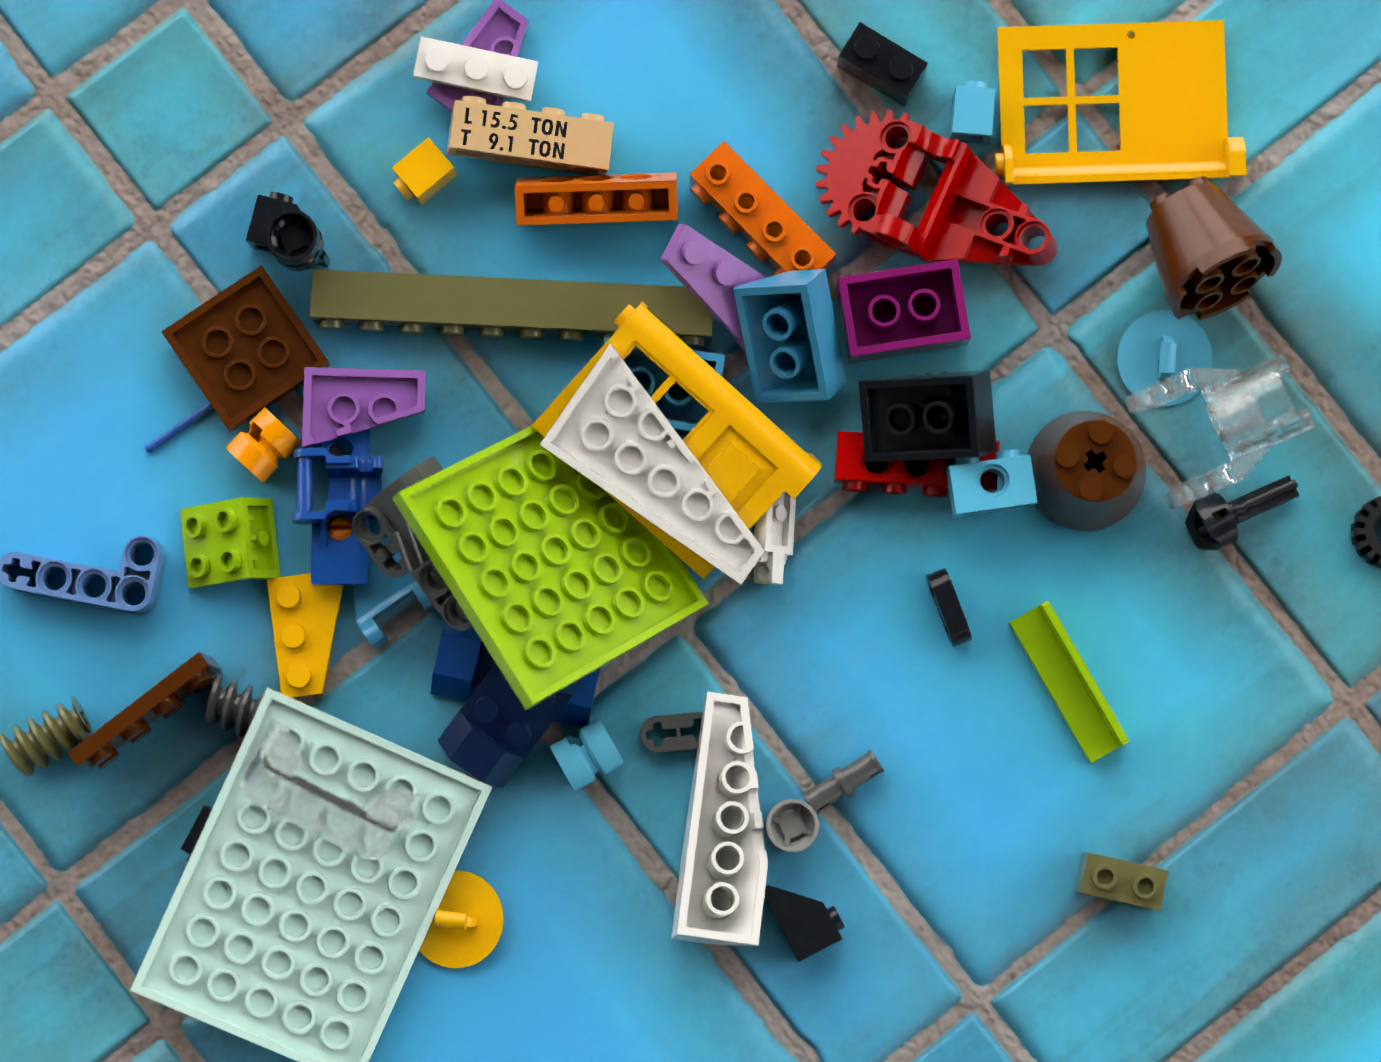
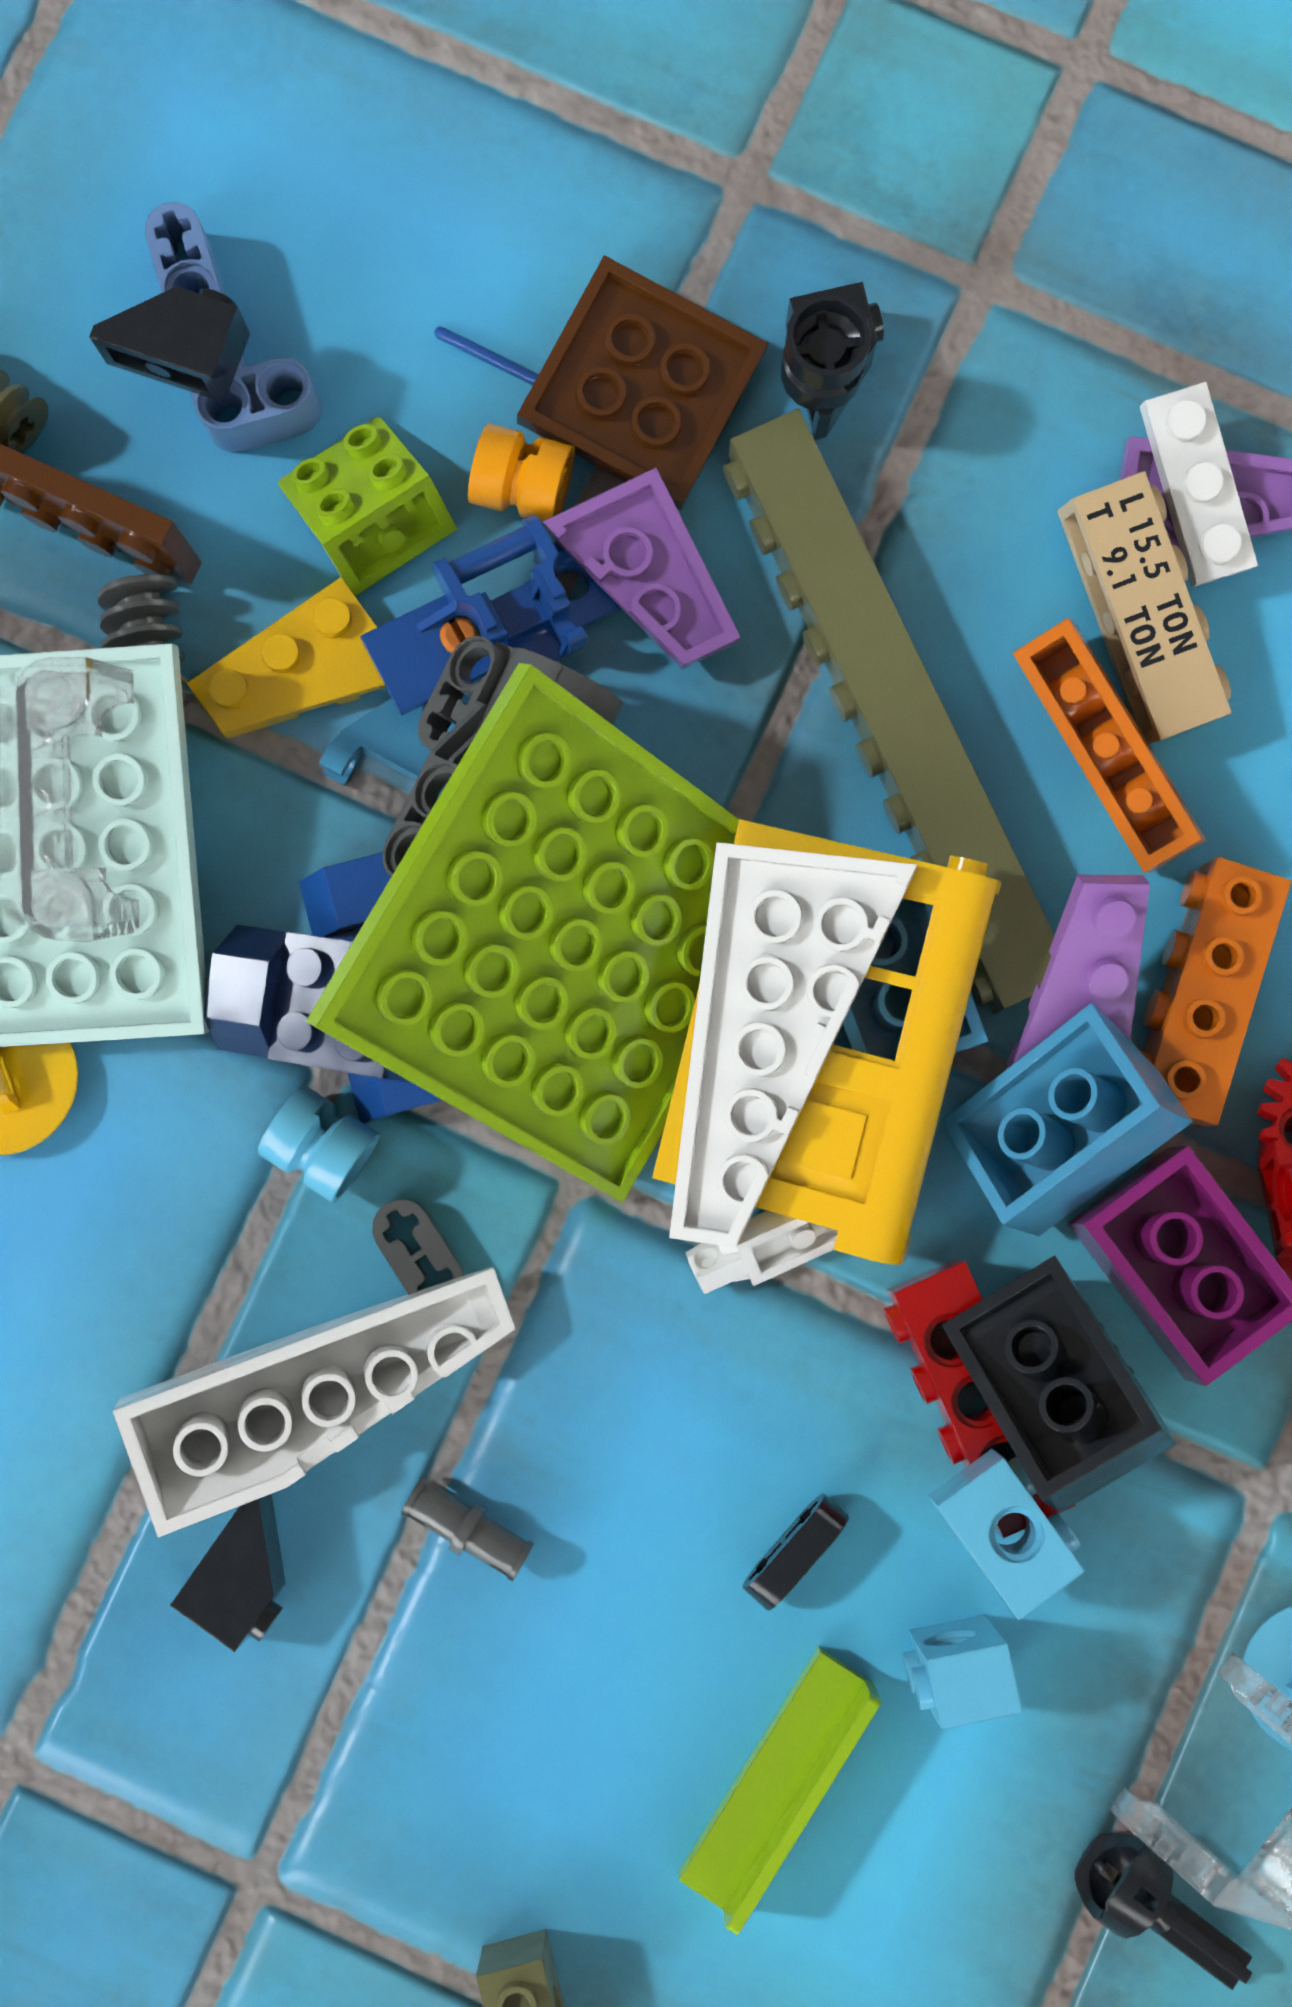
camera: 60 degrees right, 0 degrees up
yellow brick [392,137,457,205] -> none
light grey wheel [765,799,819,852] -> none
reddish brown cone [1027,411,1146,532] -> none
none -> black slope [89,286,250,403]
none -> medium azure brick [902,1614,1023,1730]

